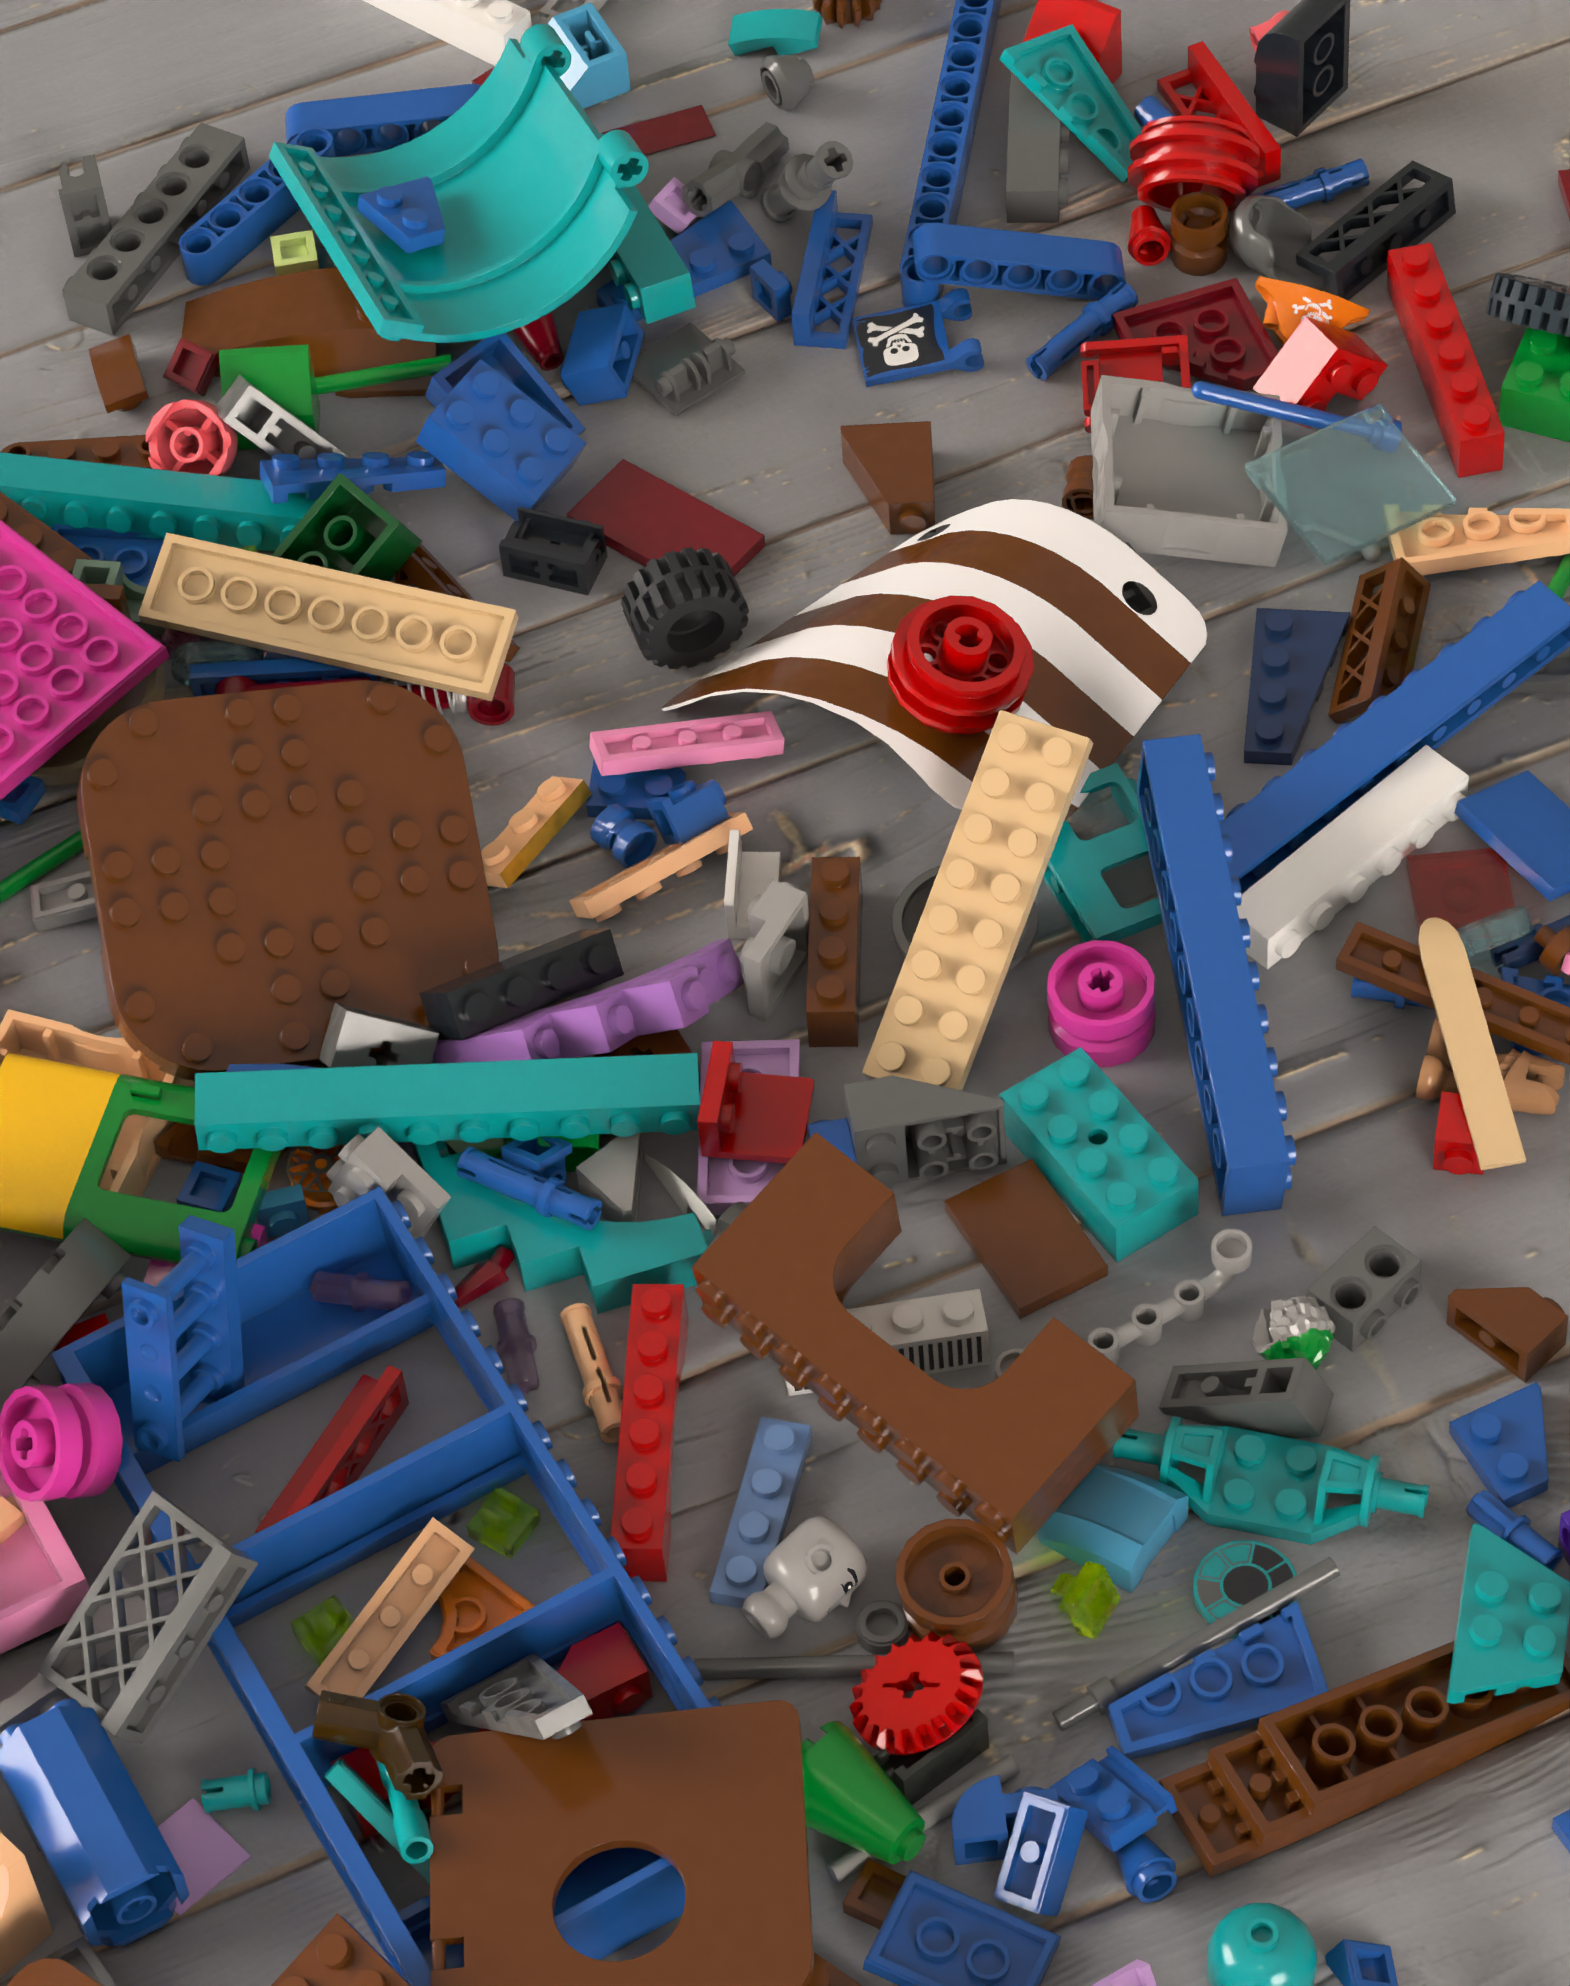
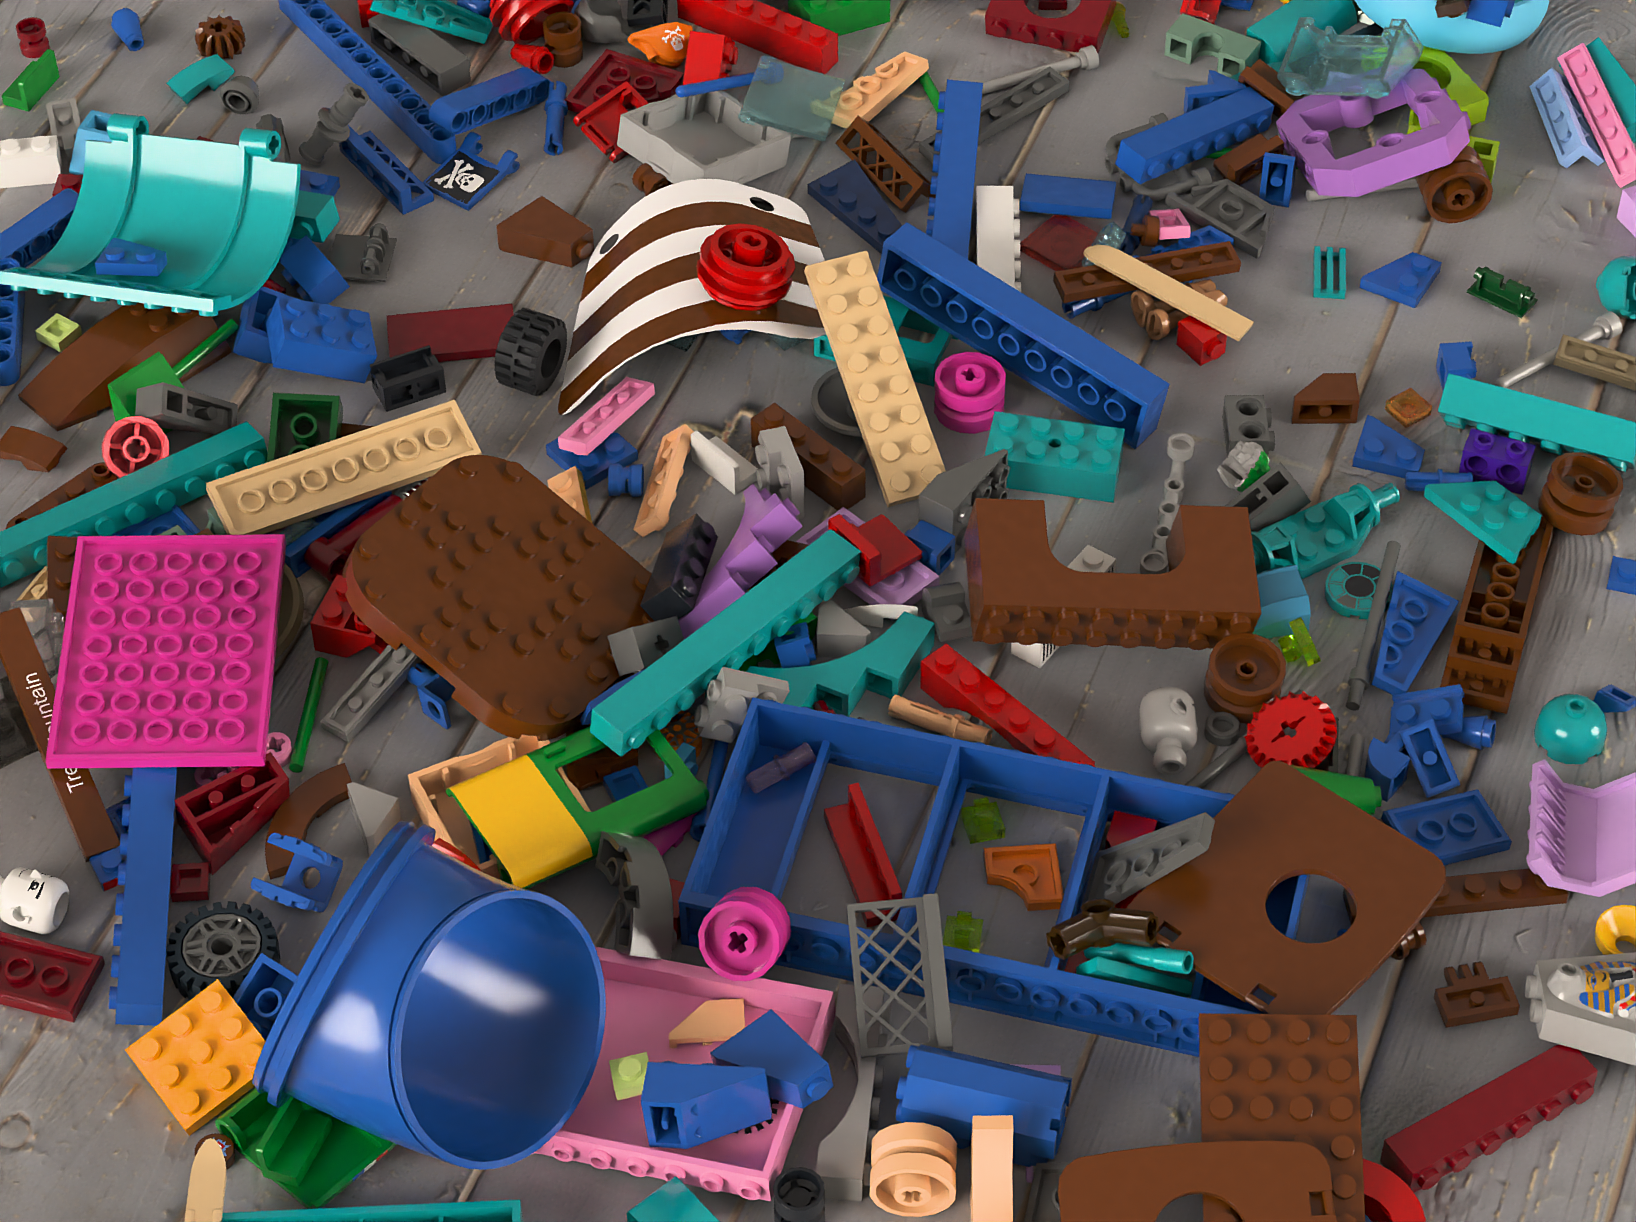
camera: 50 degrees left, 5 degrees down
blue fence [121,1215,245,1462] -> none
dark red tile [163,337,220,397] -> none
teal pin [201,1768,272,1814] -> none
blue wing [260,451,446,504] -> none
light nougat plate [304,1517,475,1699] -> none
blue pin [457,1146,602,1231] -> none
blue brick [645,779,729,844] -> none
medium blue plate [709,1417,812,1608] -> none
blue plate [749,259,793,322] -> none
reddish brown tile [944,1158,1108,1319] -> none

